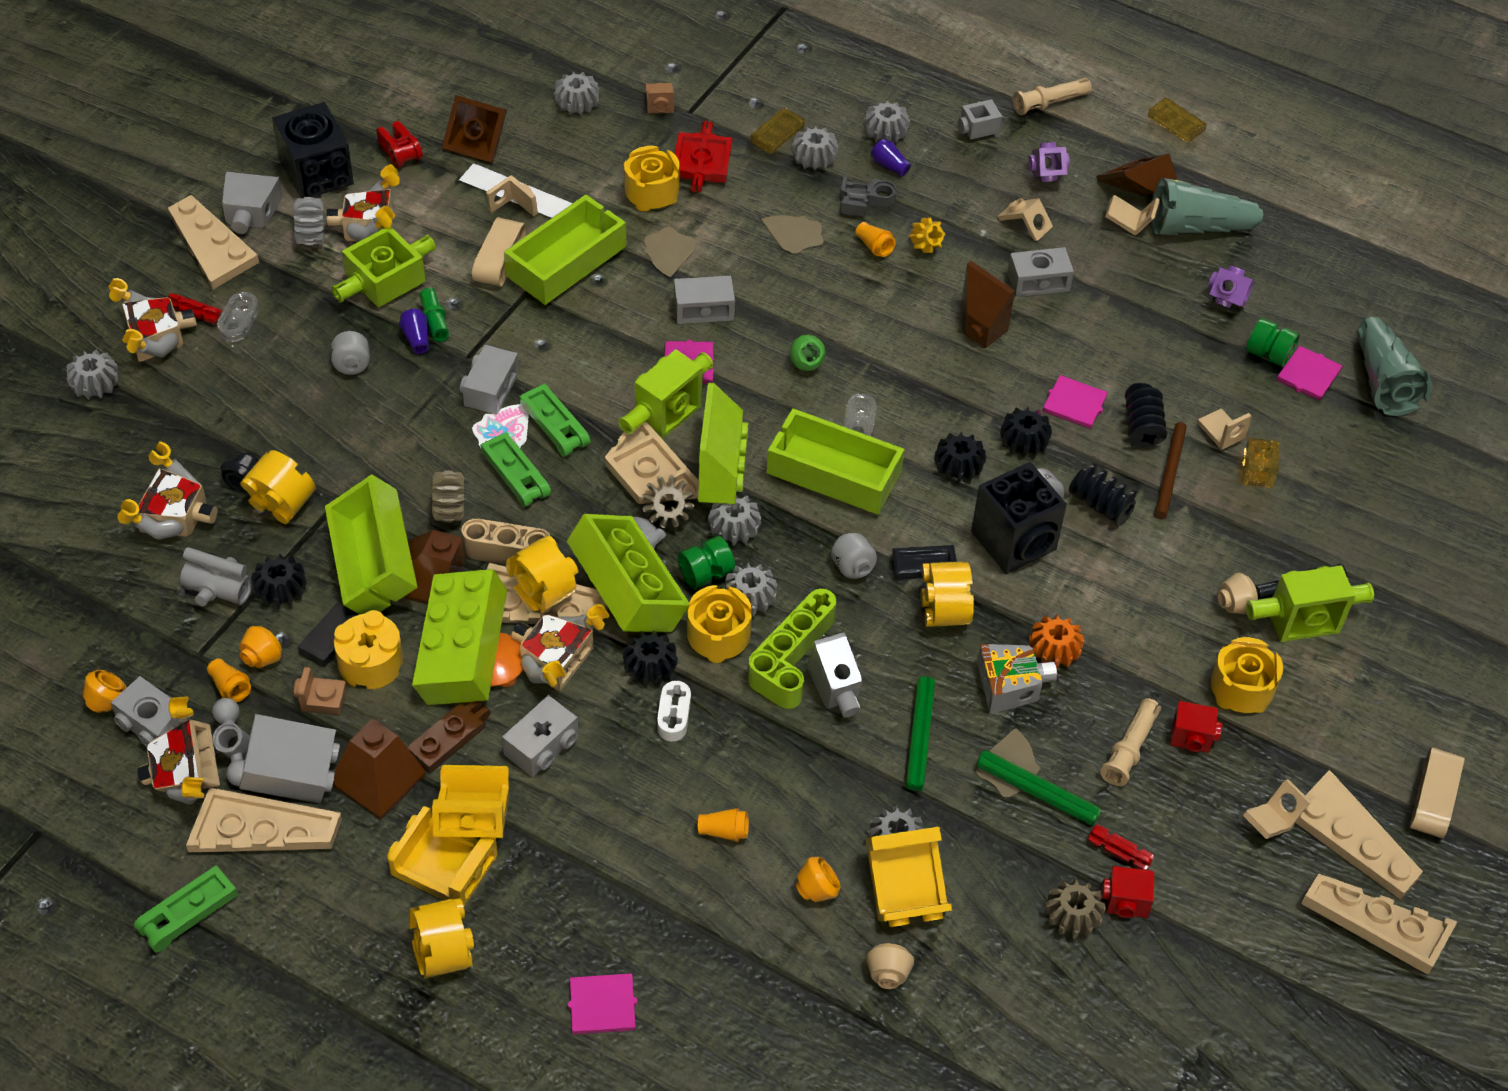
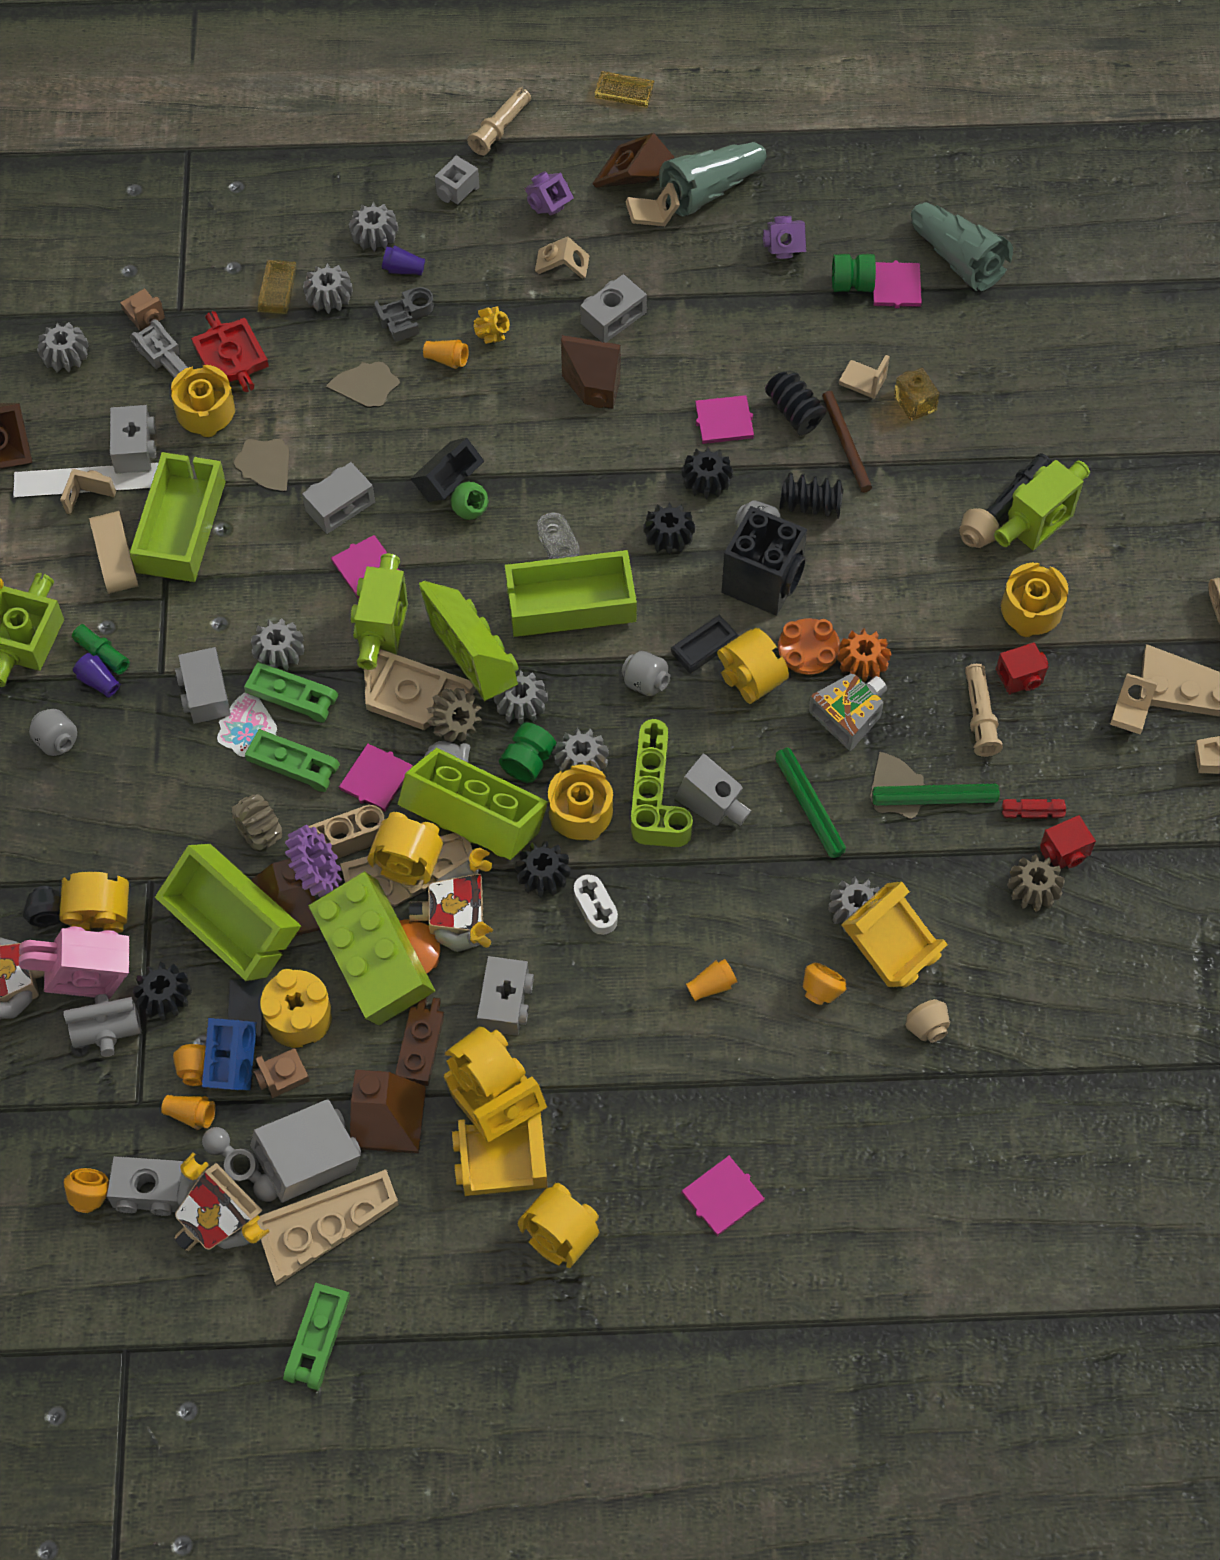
camera: 30 degrees left, 10 degrees up
none -> bright pink brick [19,927,129,999]
none -> light grey brick [110,405,156,473]
none -> light grey connector [130,319,188,378]
none -> blue brick [202,1018,257,1090]
none -> light grey gear [251,618,305,671]
none -> medium lavender gear [285,825,342,897]
none -> dark pink piece [339,744,413,812]
none -> black brick [410,438,485,502]
none -> yellow brick [445,1027,526,1106]
none -> orange dish [778,618,840,675]

